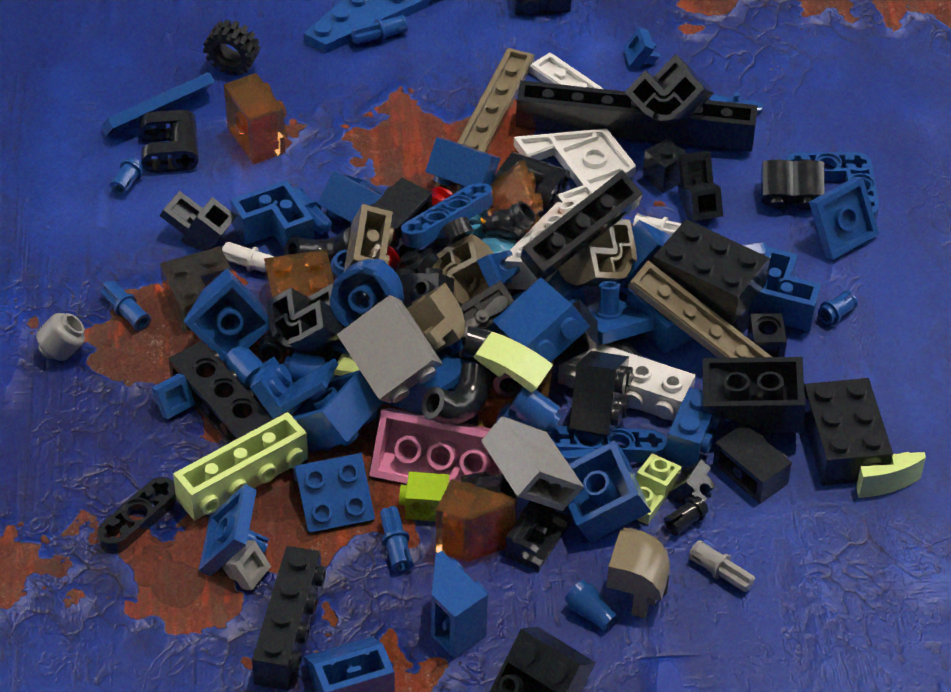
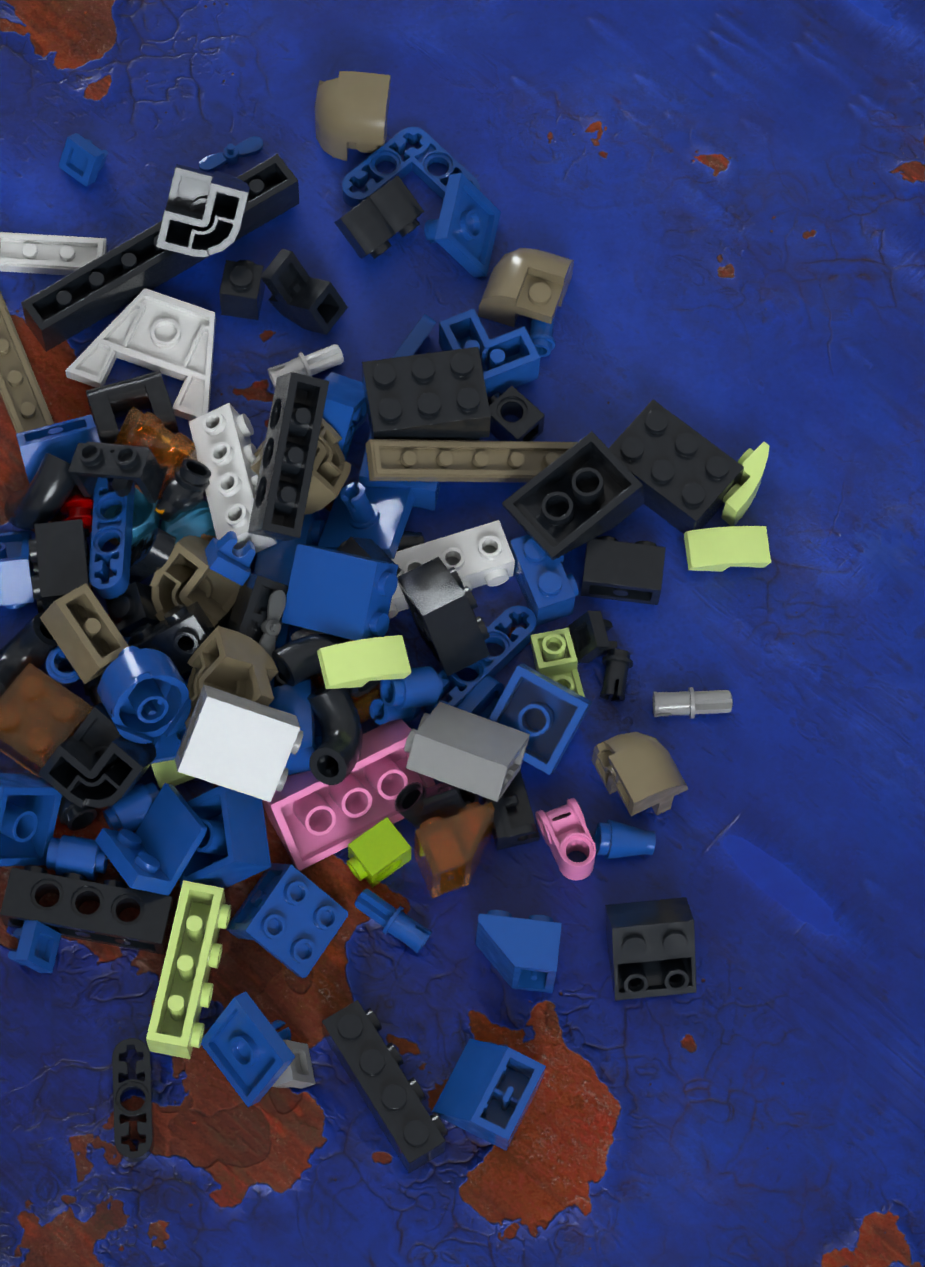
camera: 45 degrees left, 20 degrees up
none -> black cylinder [4,453,75,530]
none -> black window [68,442,168,504]
none -> dark tan brick [314,71,391,161]
none -> dark tan brick [478,248,574,327]
none -> bright pink piece [535,798,596,881]
none -> yellowish green slope [684,526,771,572]

